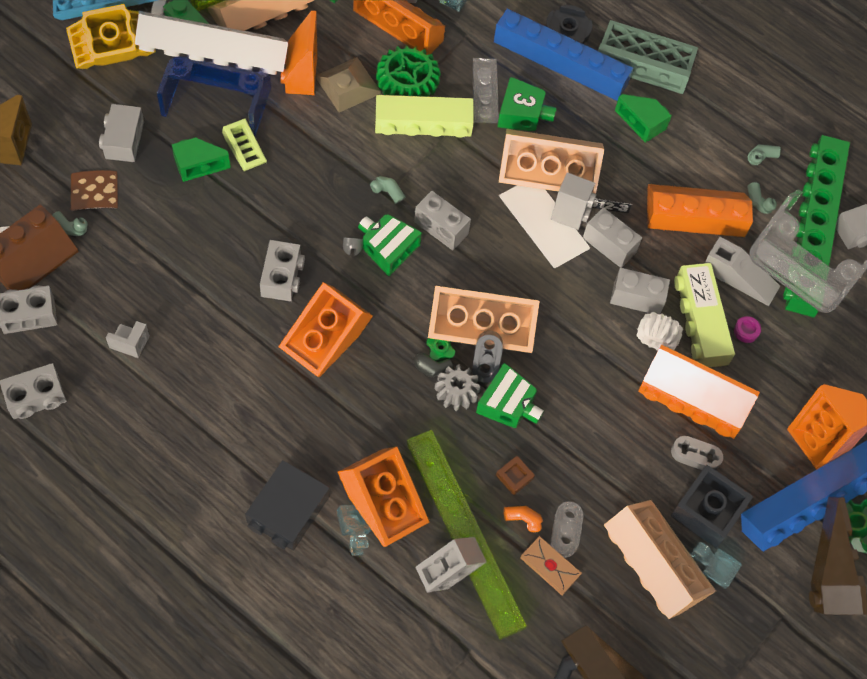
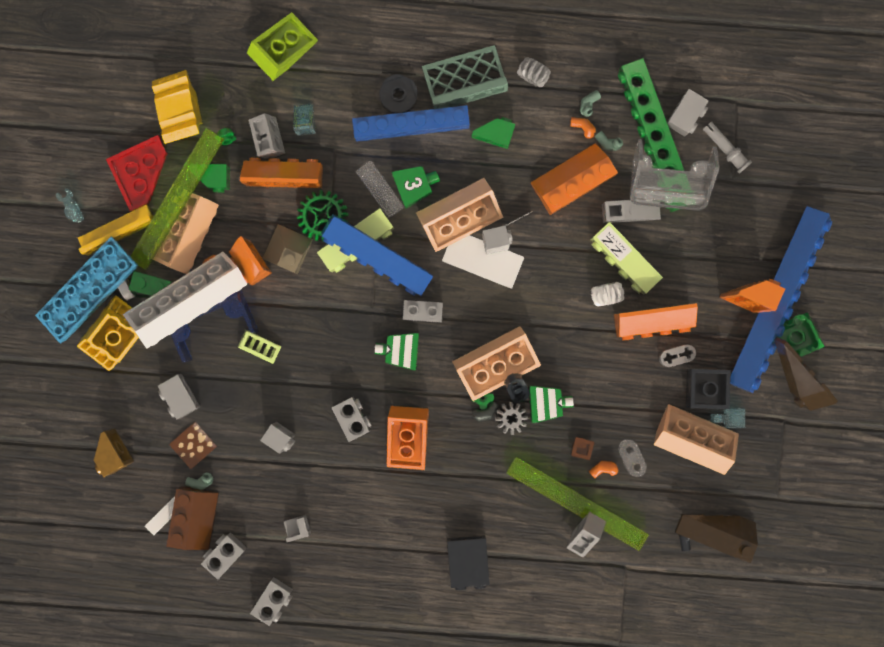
camera: 25 degrees left, 25 degrees up
green slope [172,138,230,182] -> none
clear light blue plate [336,505,371,556] -> none
orange slope [338,447,429,547] -> none
dark grey hinge [343,237,363,256] -> none
sand green arm [370,176,406,204] -> none
medium nougat tile [520,536,582,596] -> none
light grey brick [583,207,642,268] -> none
light grey brick [610,268,670,315] -> none
magenta tile [734,316,761,343] -> none
none -> light grey brick [260,422,295,454]
none -> blue brick [321,214,433,296]
none -> light grey gear [517,57,551,87]
none -> orange arm [570,117,596,138]

